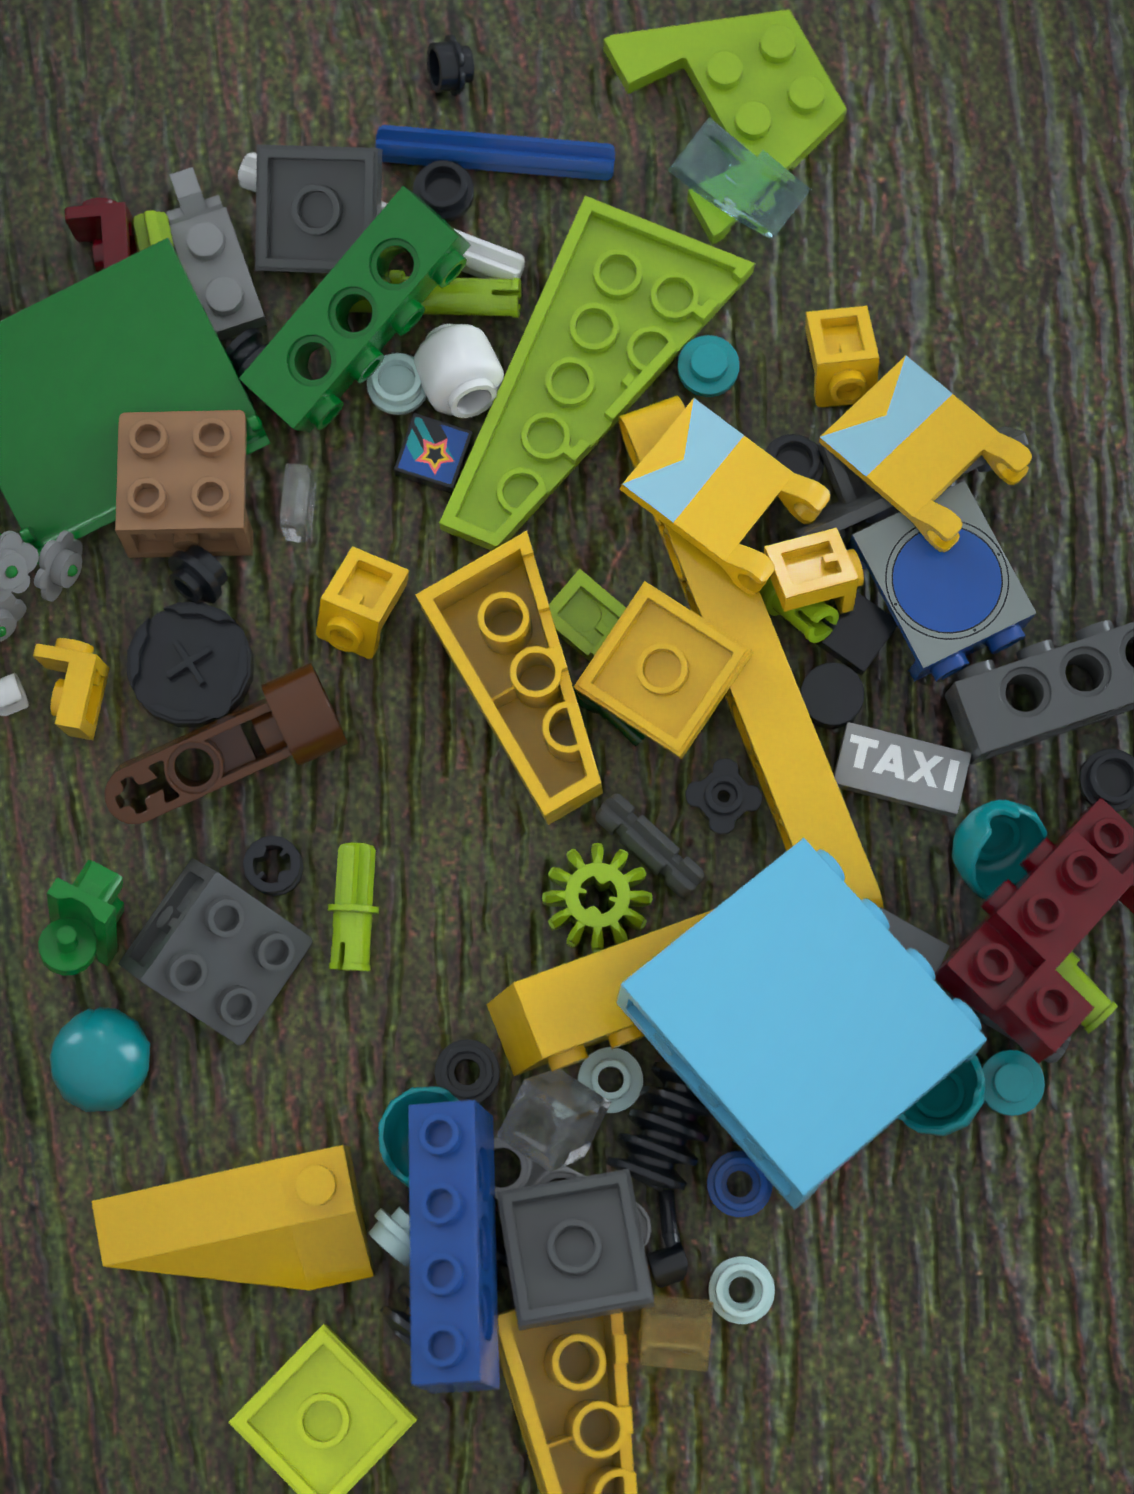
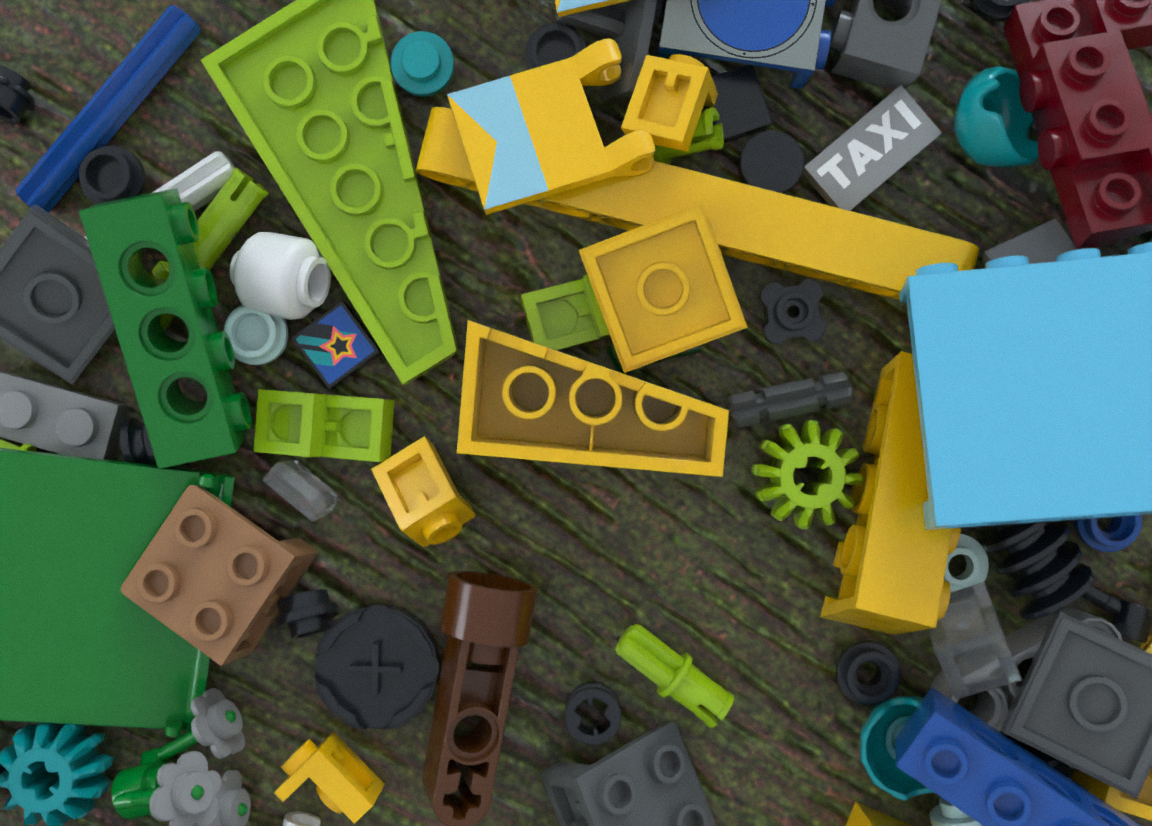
camera: 50 degrees left, 10 degrees up
none -> lime slope [253,389,395,462]

